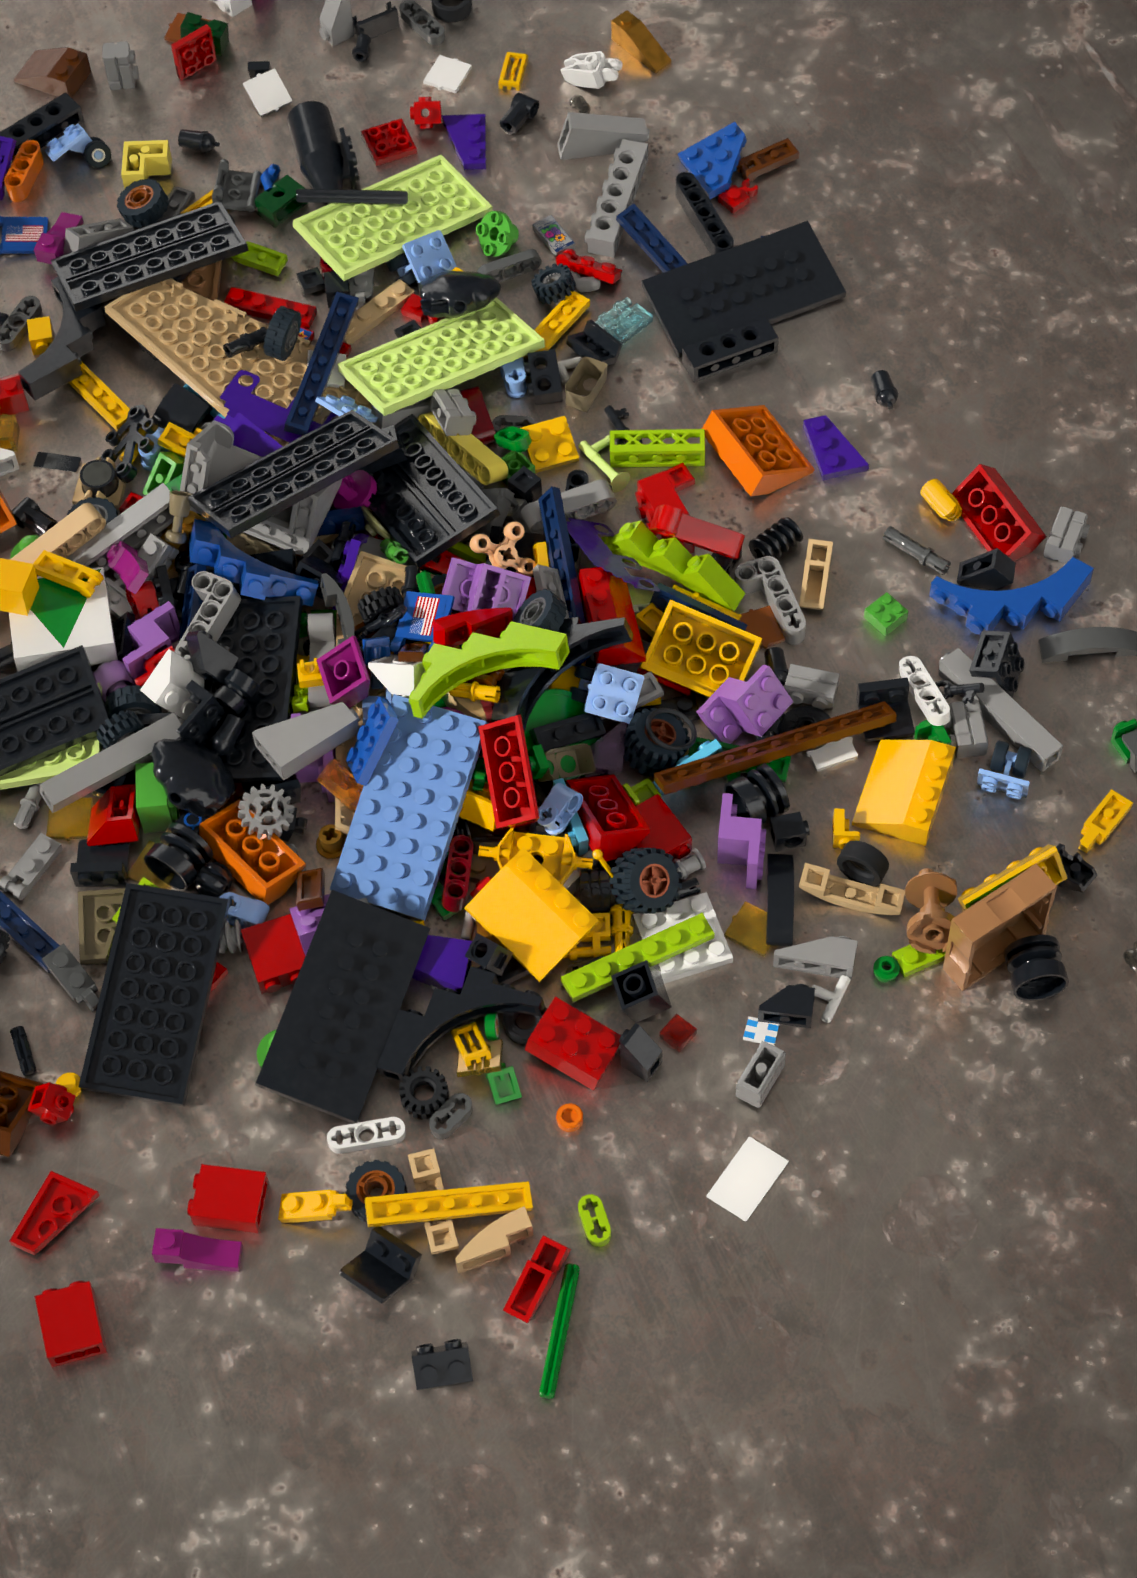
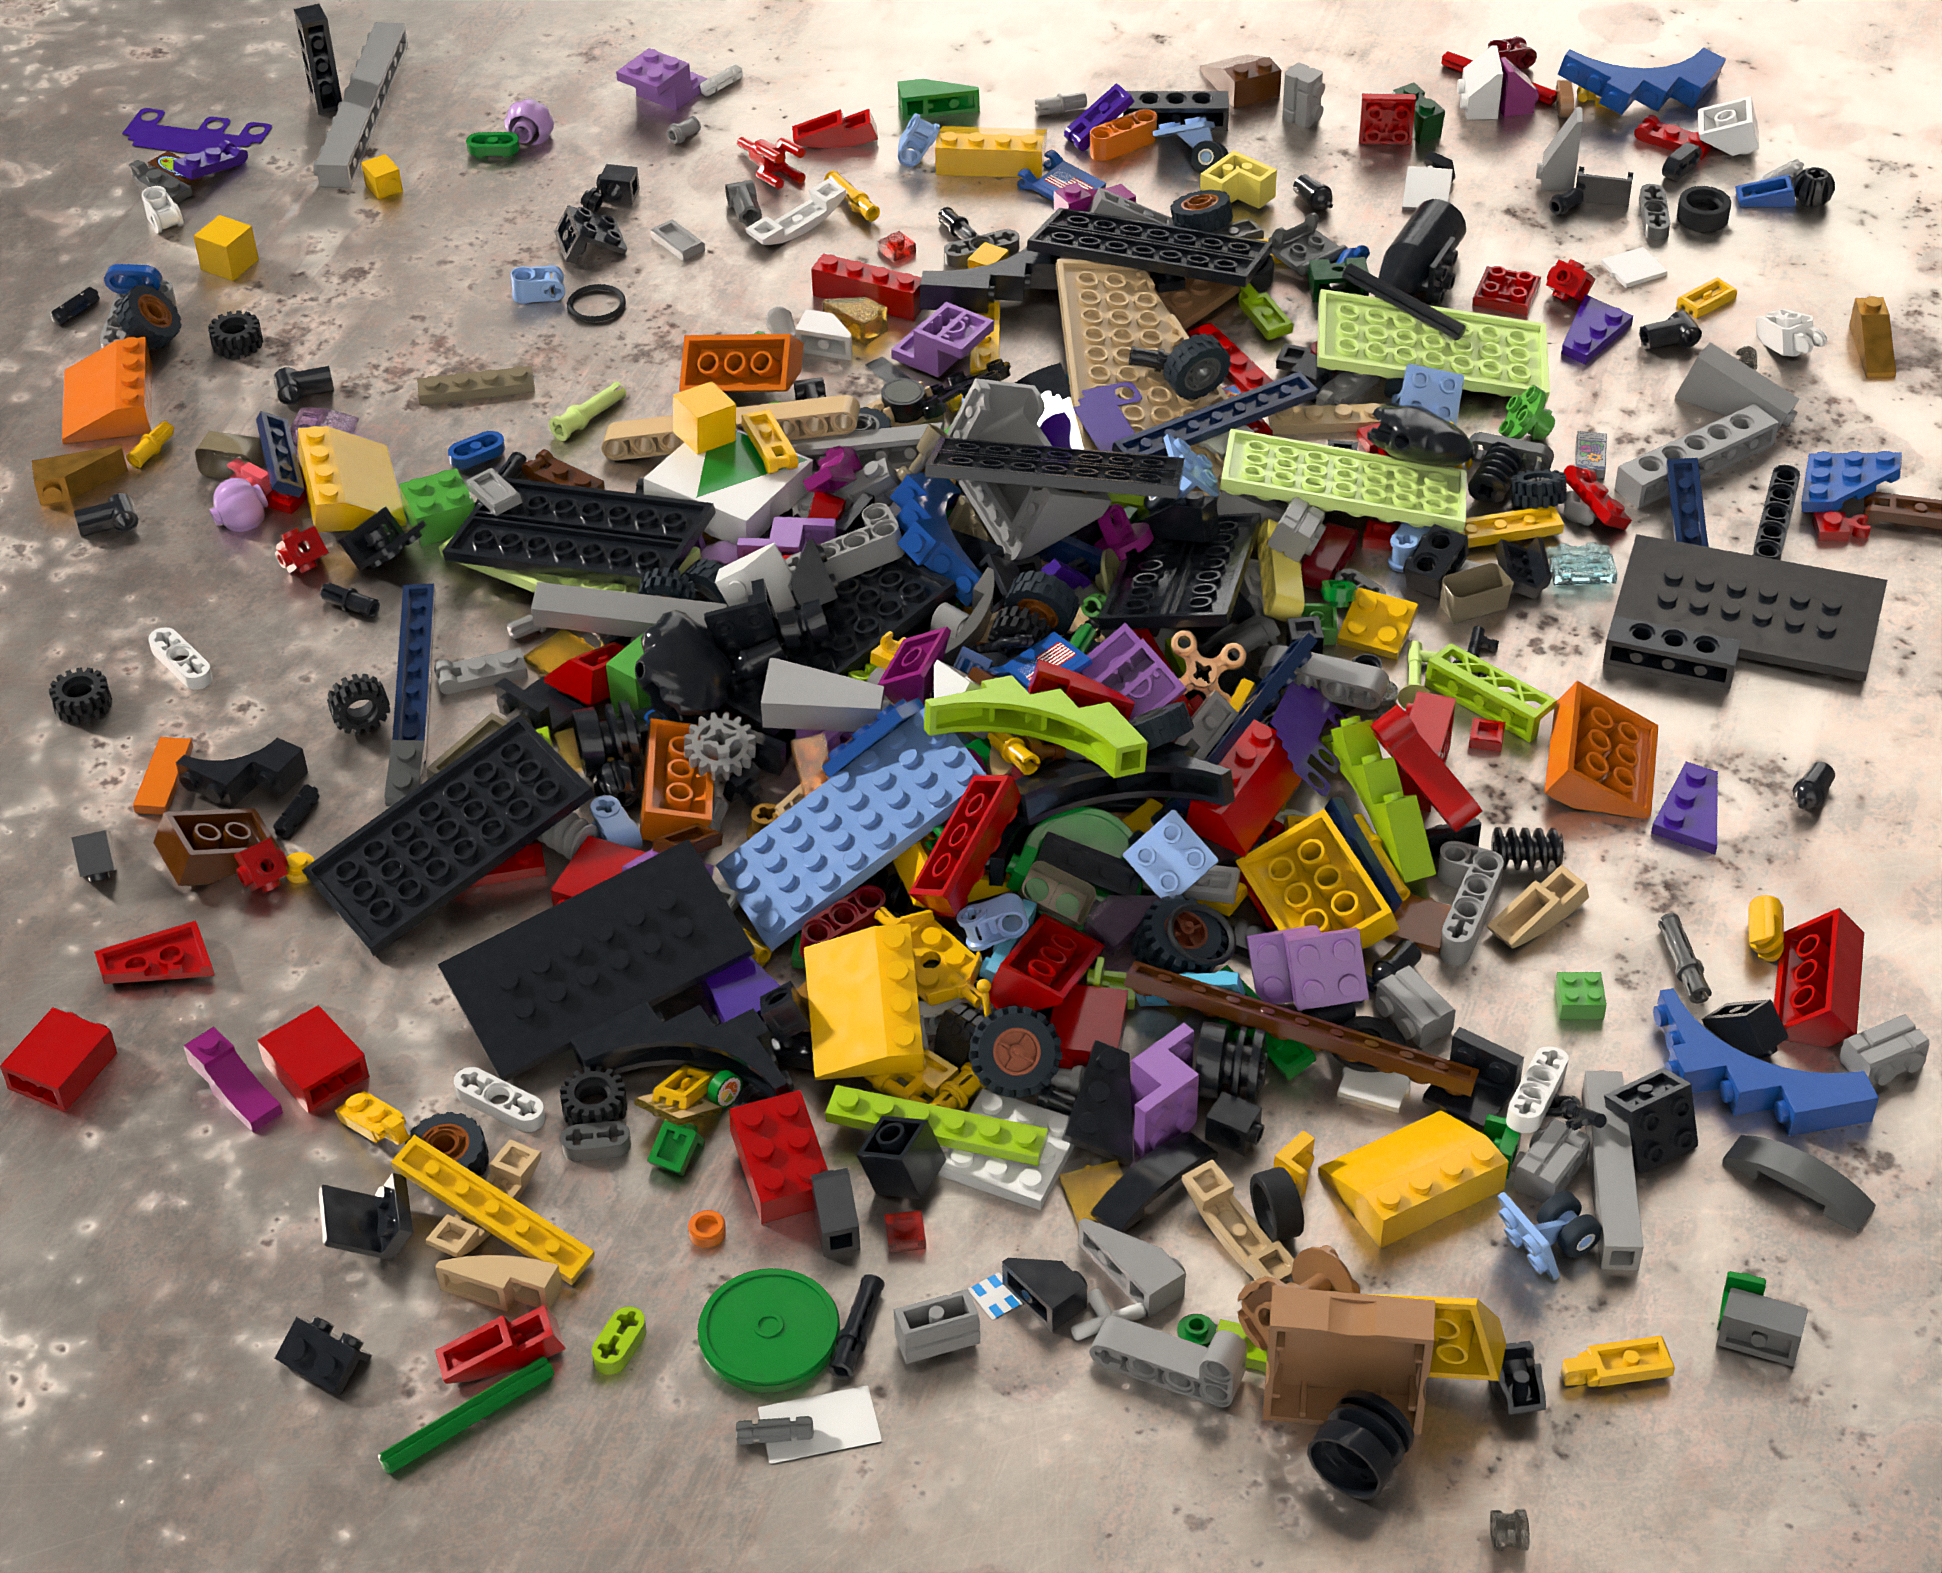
camera: 40 degrees right, 15 degrees down
none -> green brick [697,1268,840,1393]
none -> dark grey axle [736,1416,814,1445]
none -> black pin [829,1274,885,1380]
none -> medium lavender bracket [891,302,994,377]
none -> black wheel [1004,571,1080,635]
none -> black wing [1061,1040,1133,1166]
none -> light grey beam [1089,1316,1247,1407]
none -> red tile [1362,520,1398,552]
none -> black piece [1468,442,1523,503]

